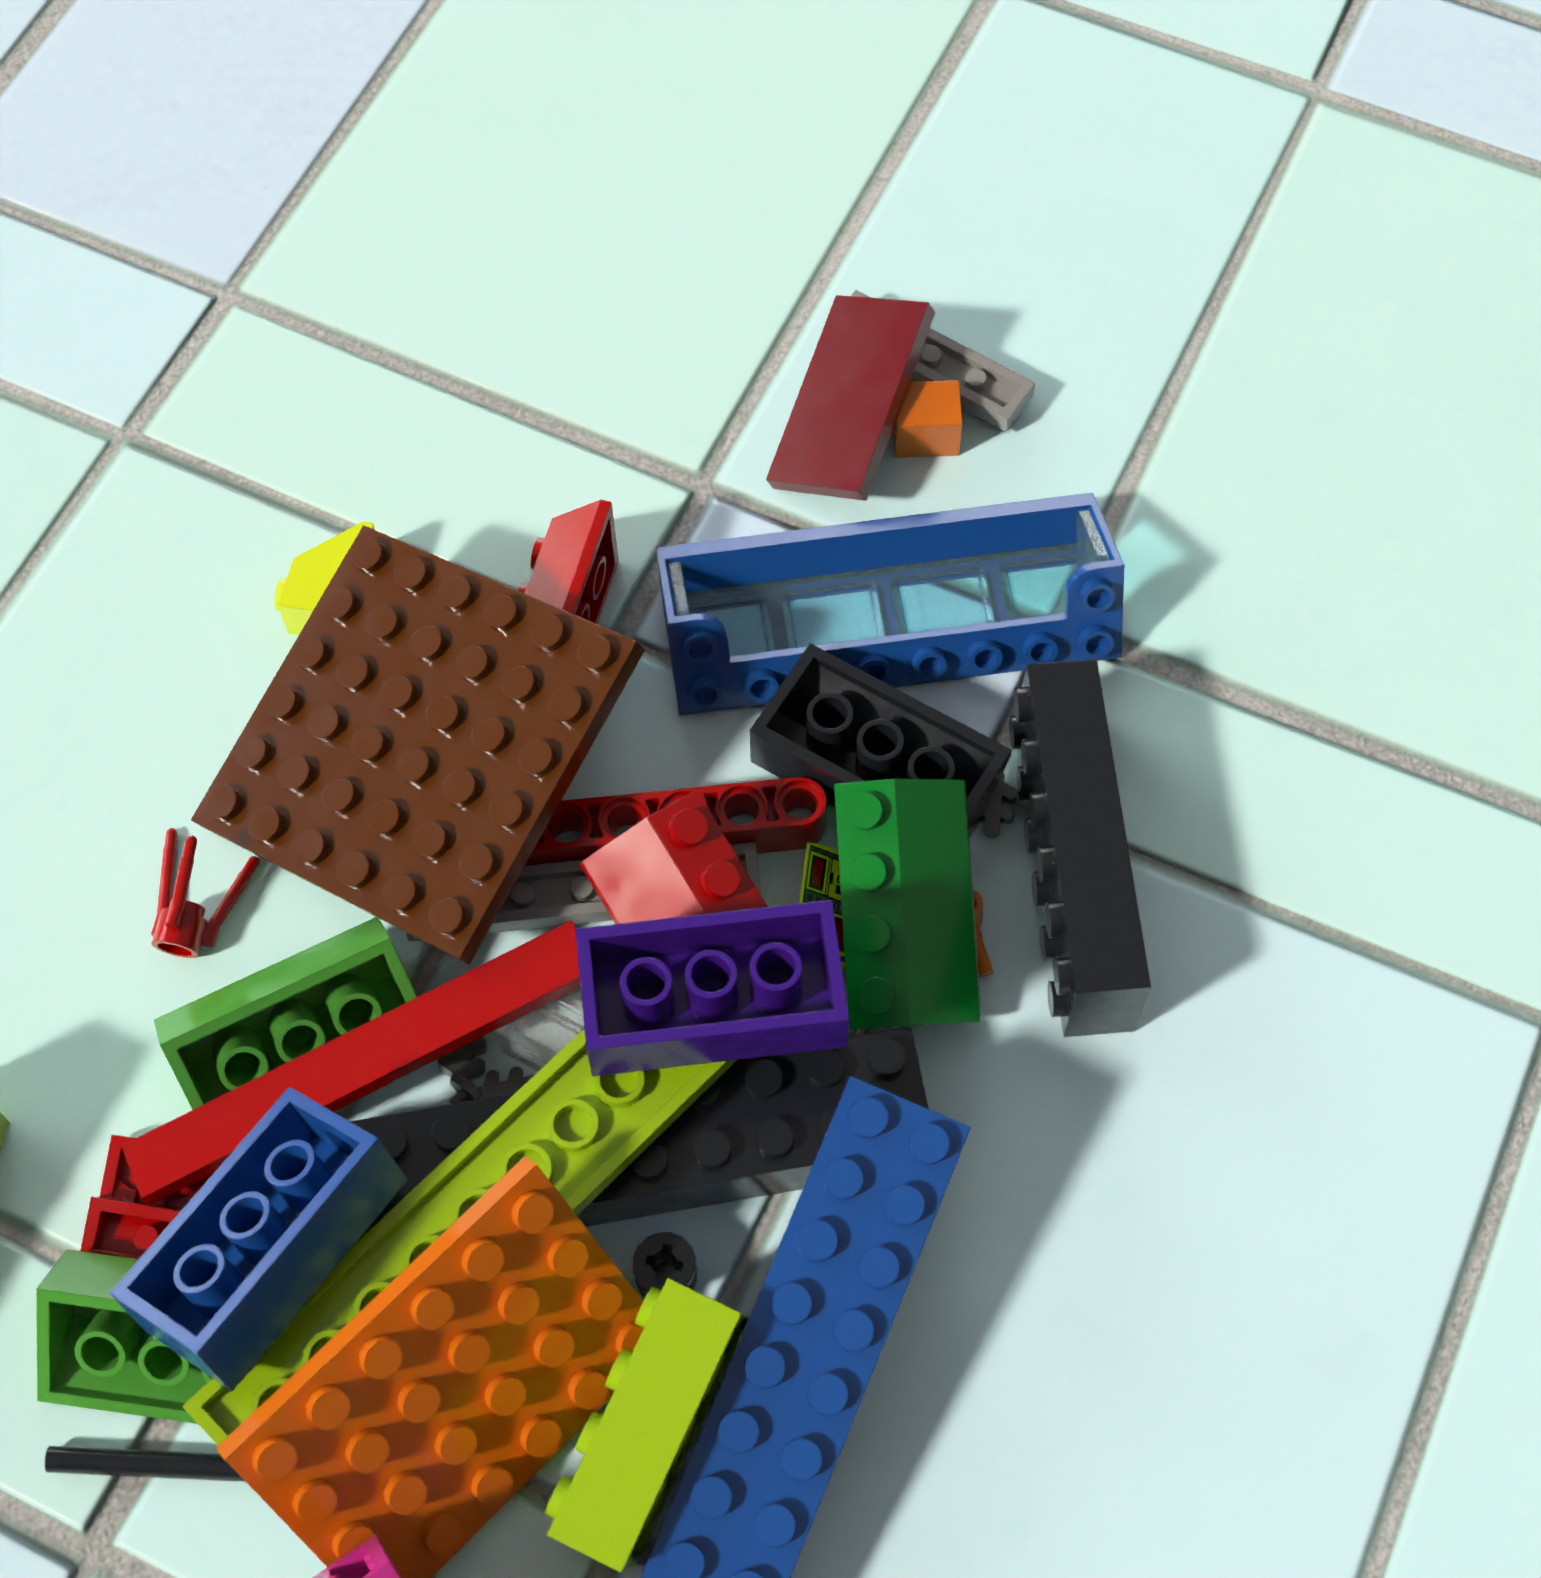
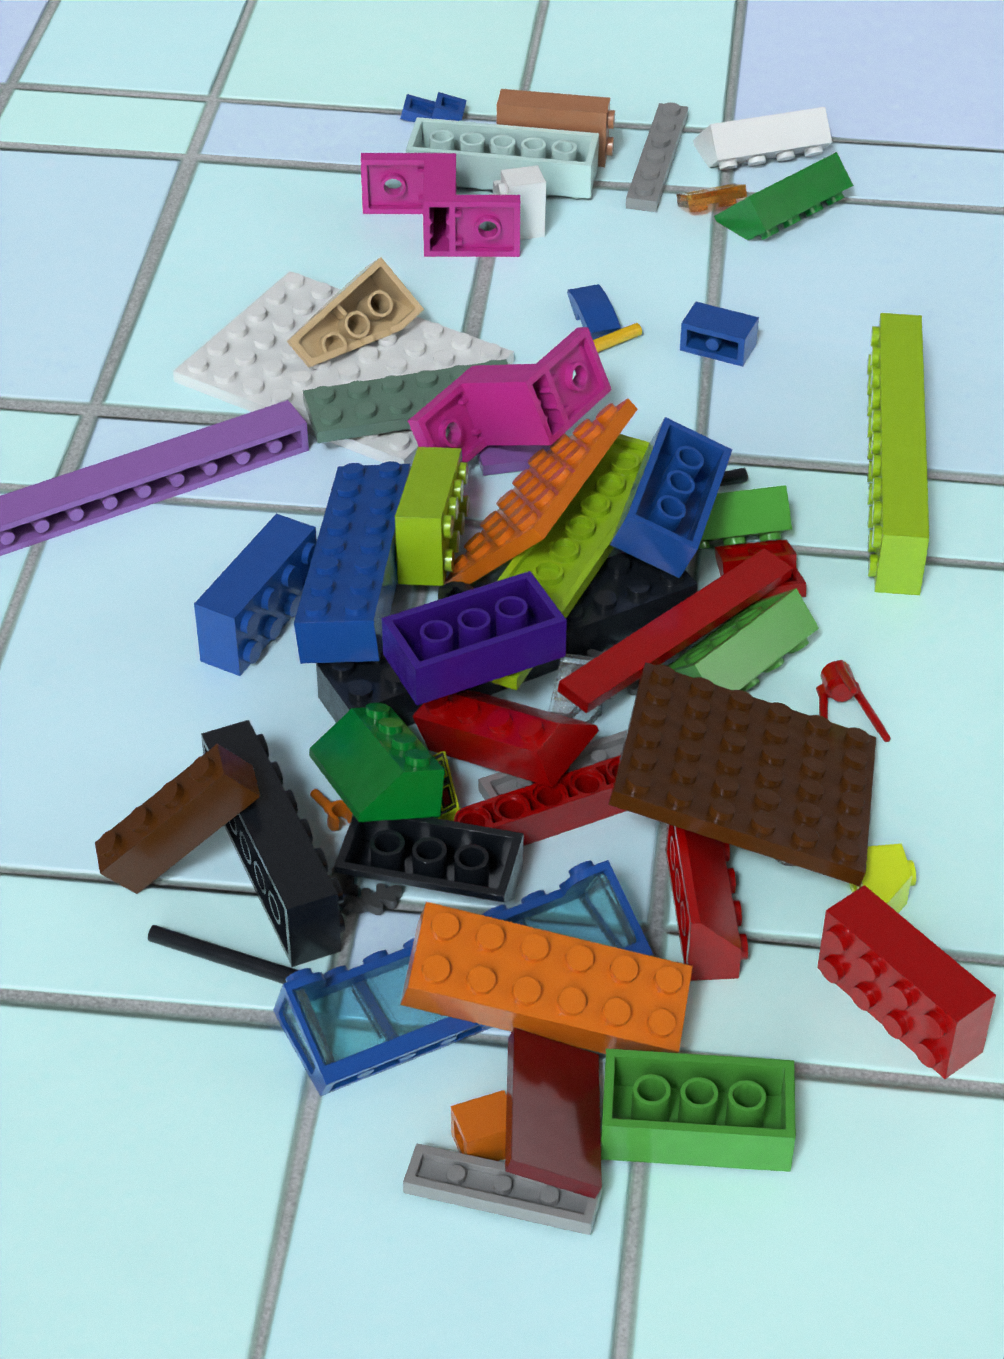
camera: 160 degrees right, 20 degrees down
none -> reddish brown brick [95,743,260,894]
none -> black bar [148,925,298,984]
none -> blue brick [194,513,317,676]
none -> orange brick [400,902,693,1054]
none -> bright green brick [601,1049,796,1172]
none -> red brick [817,885,996,1079]

